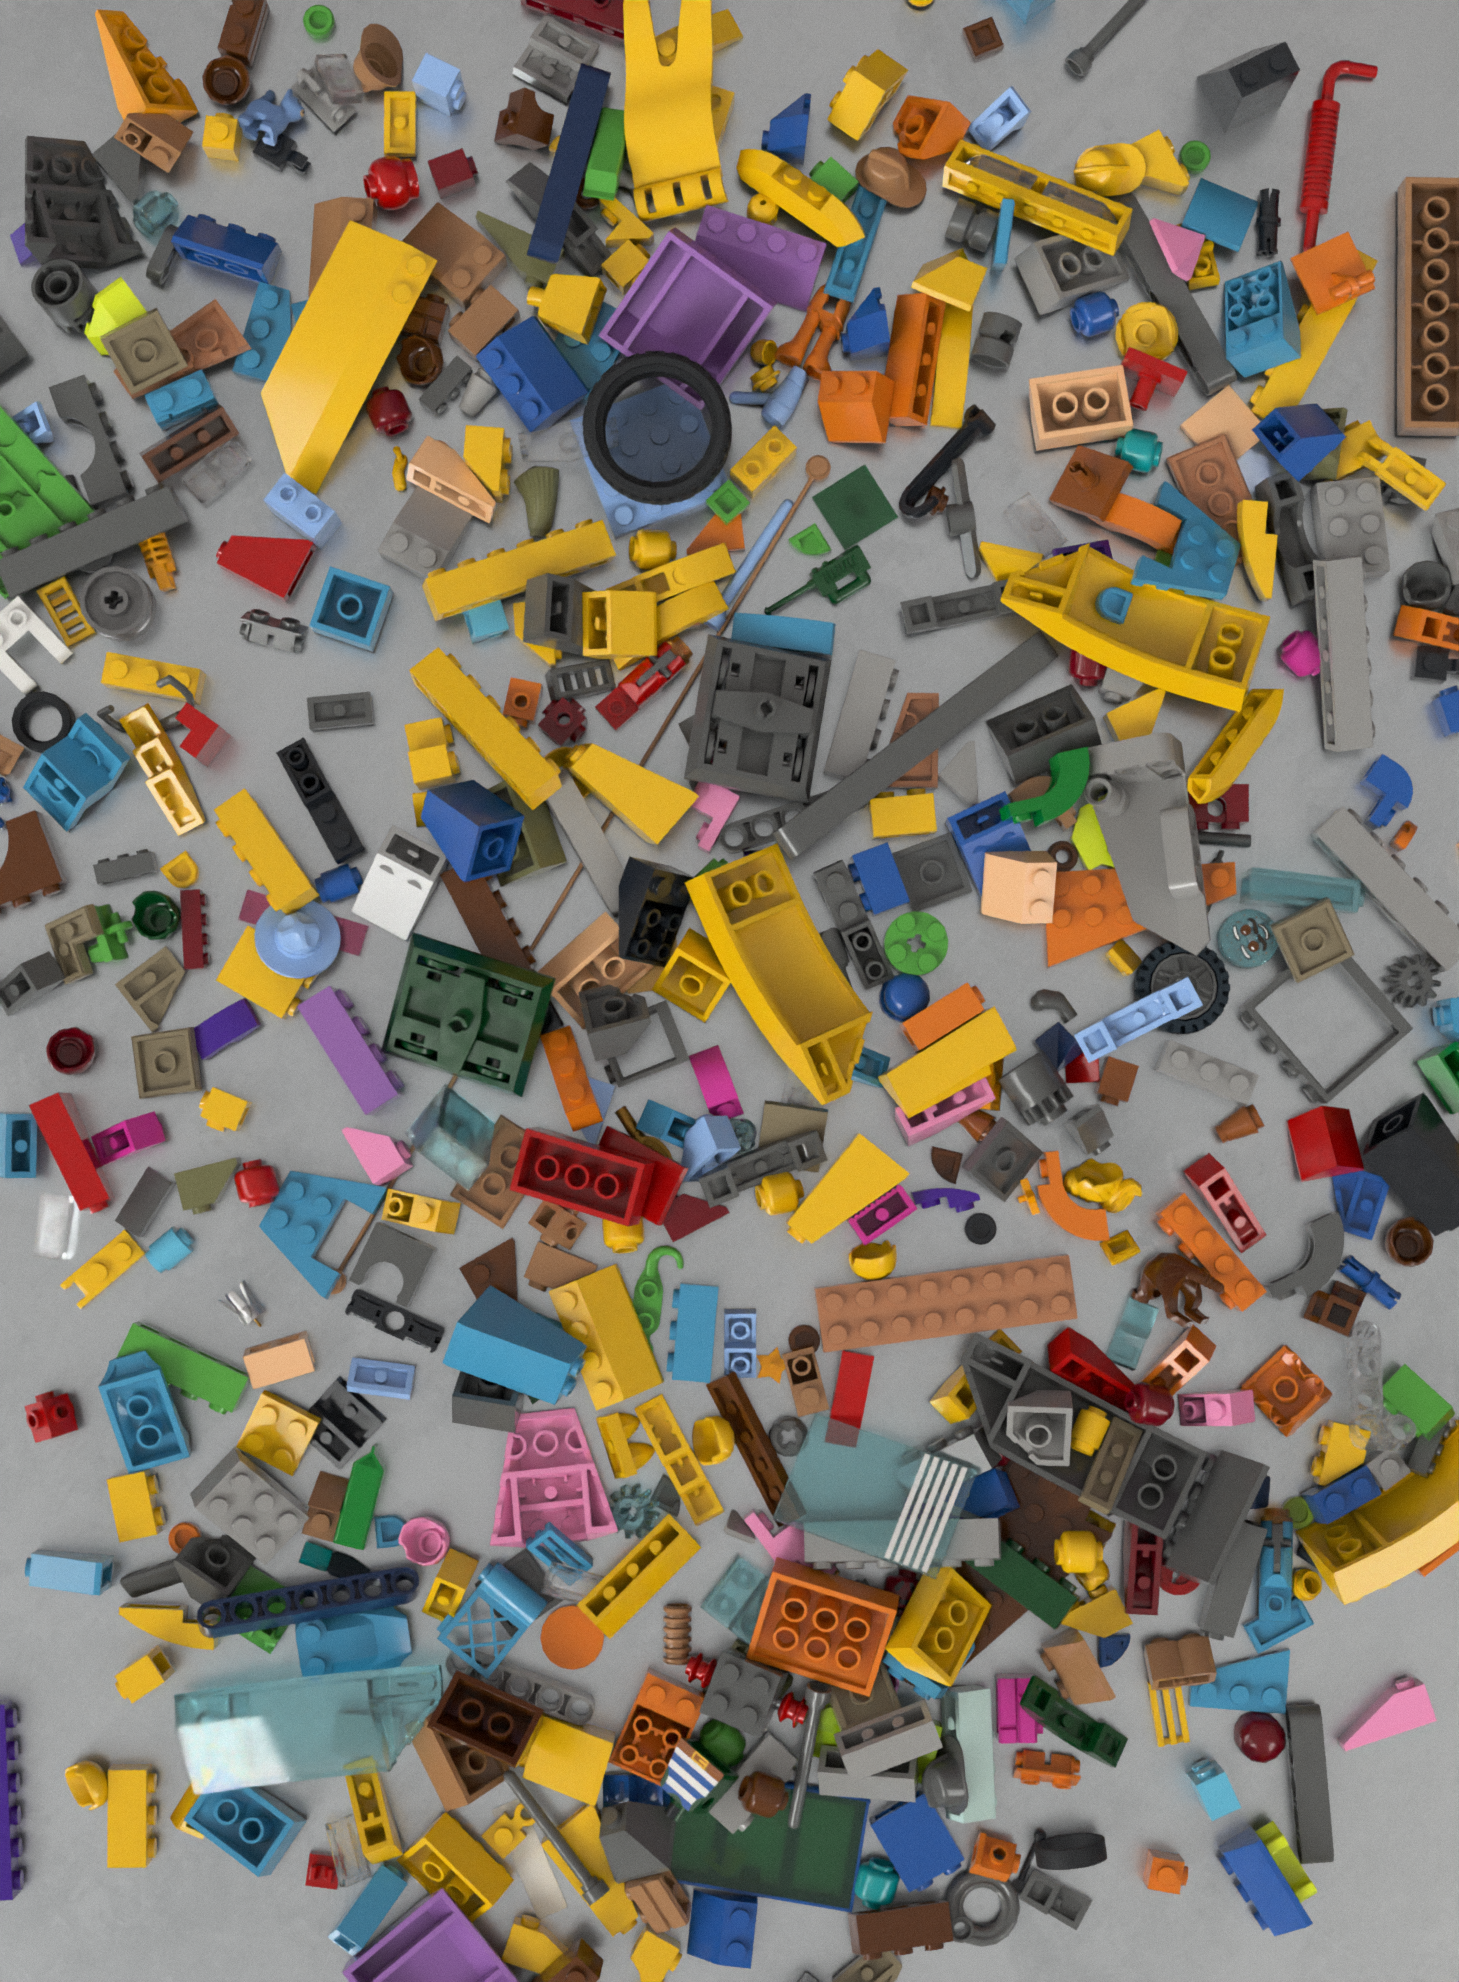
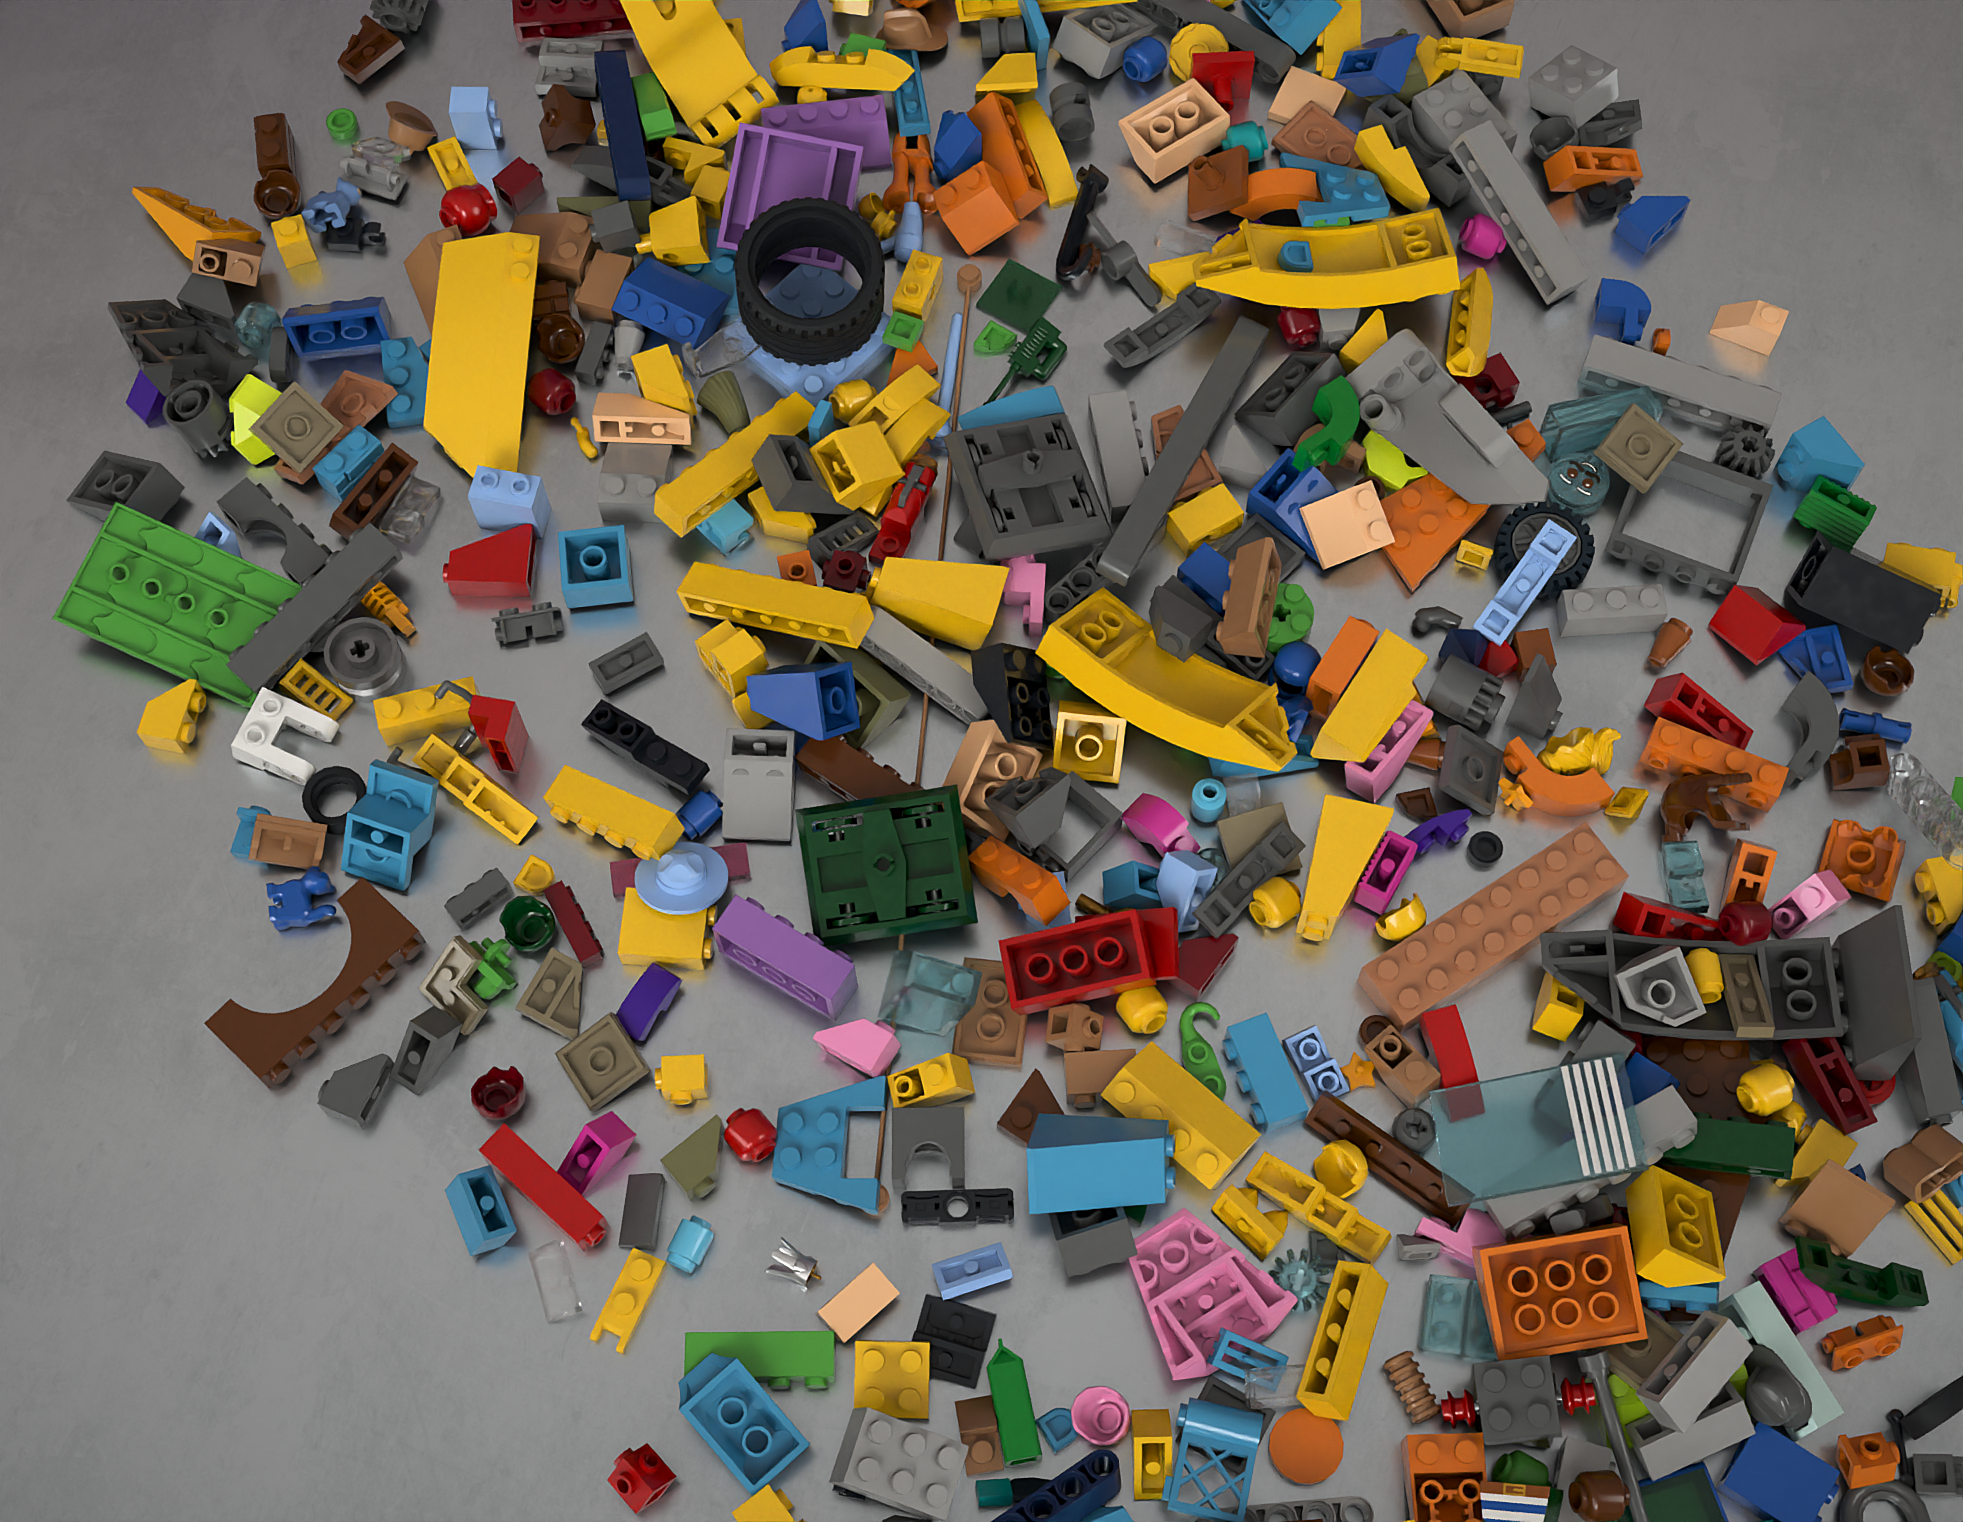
camera: 20 degrees left, 20 degrees down
none -> dark grey brick [589,200,641,253]
none -> dark azure tile [808,399,835,447]
none -> dark grey slope [1149,585,1213,662]
none -> medium azure brick [1190,778,1227,822]
none -> medium nougat slope [1216,537,1282,658]
none -> blue arm [1277,695,1313,742]
none -> dark grey piece [1533,1192,1615,1235]

